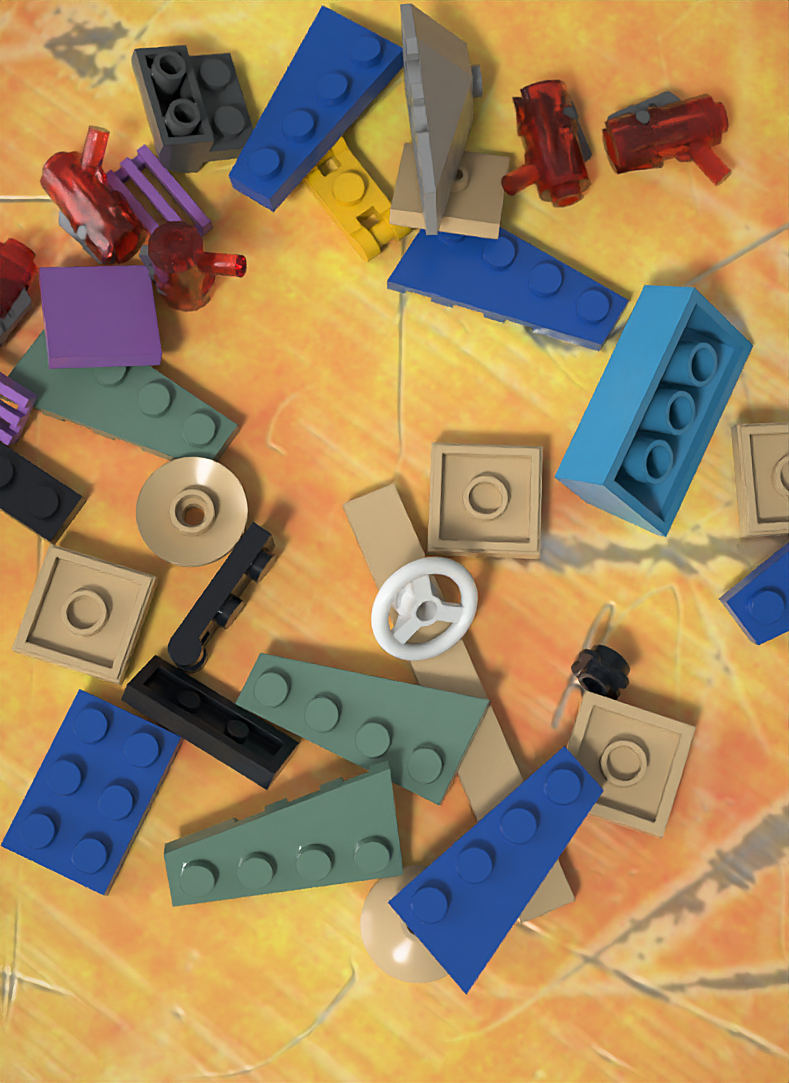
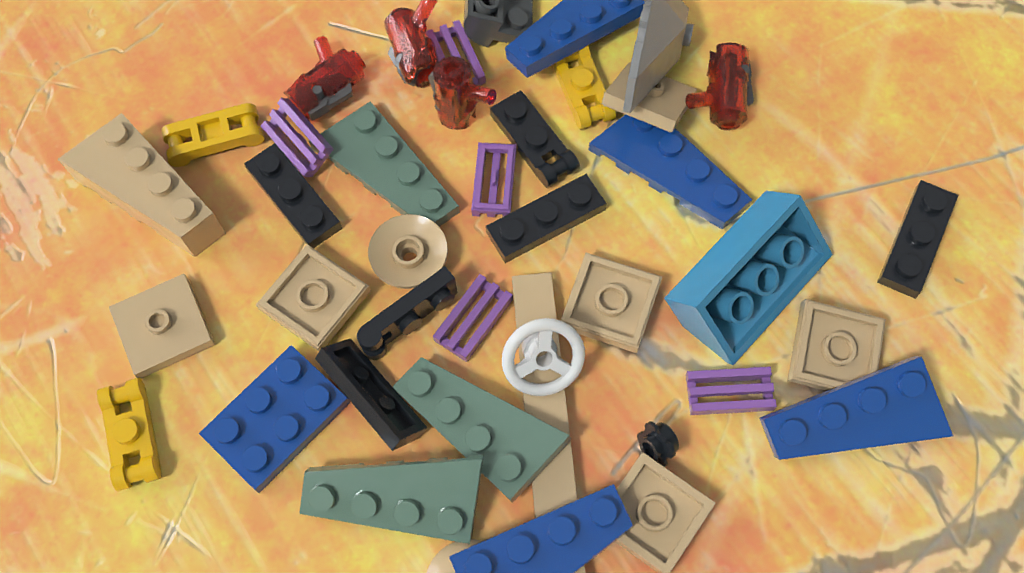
camera: 20 degrees right, 10 degrees down
medium lavender tile [39,265,162,369] -> none
clear red piece [602,91,732,187] -> none
none -> medium lavender tile [433,274,513,362]
none -> medium lavender tile [471,142,516,217]
none -> black plate [486,174,606,263]
none -> black plate [490,90,580,188]
none -> medium lavender tile [686,367,777,415]

